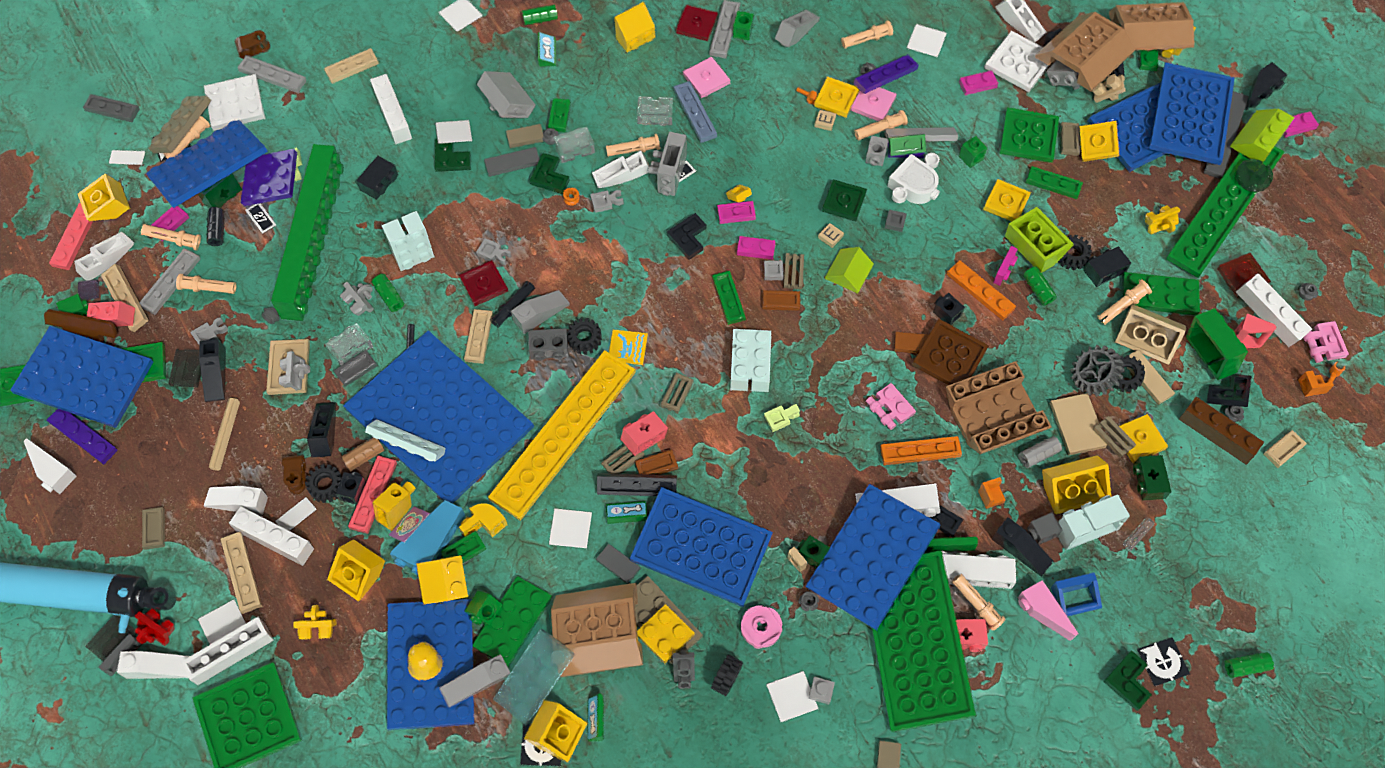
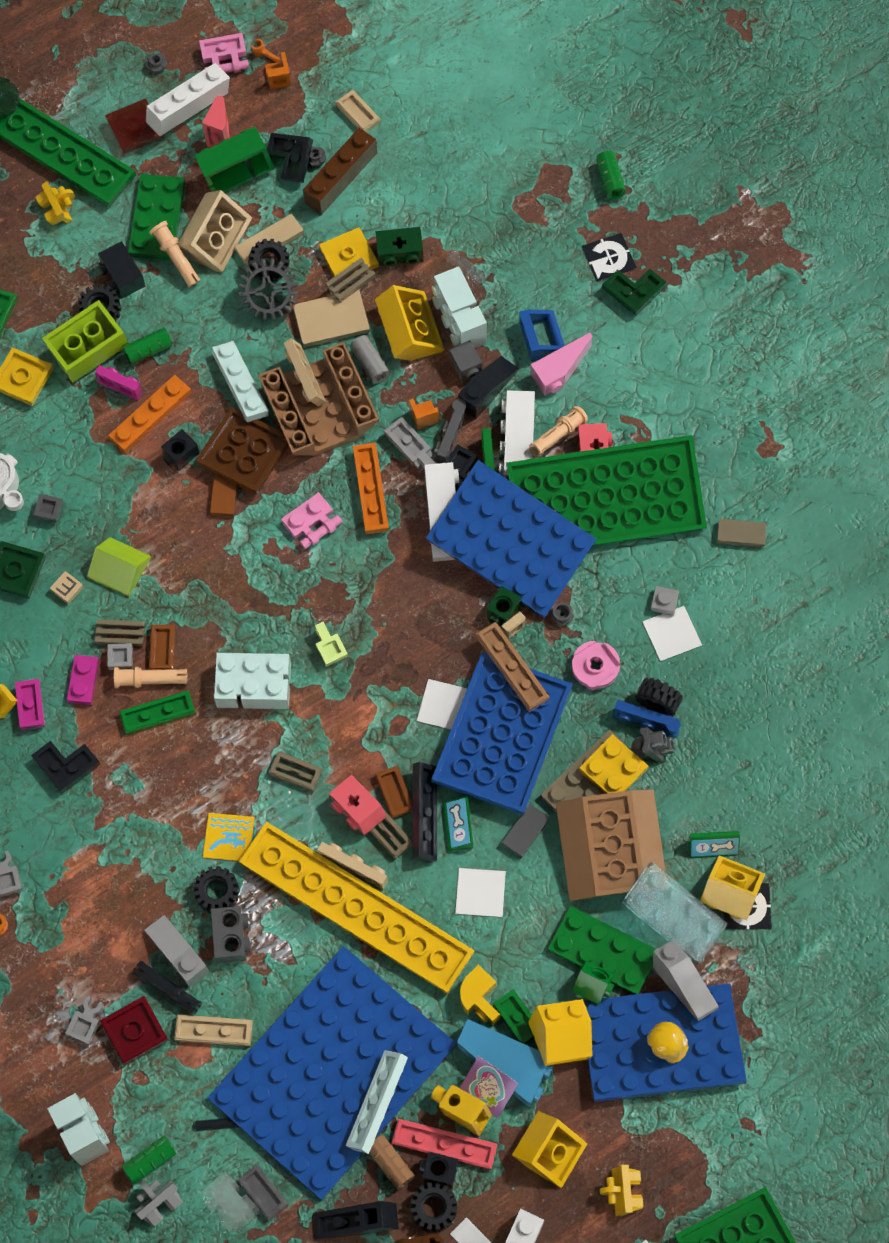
camera: 90 degrees left, 5 degrees up
none -> light nougat pin [114,667,188,689]
none -> light aqua plate [212,341,269,422]
none -> tan plate [284,338,326,407]
none -> tan plate [317,842,388,890]
none -> light grey hinge [384,417,436,470]
none -> white sticker [417,679,467,729]
none -> dark grey plate [434,399,466,464]
none -> medium nougat tile [476,622,550,712]
none -> blue plate [613,700,681,739]

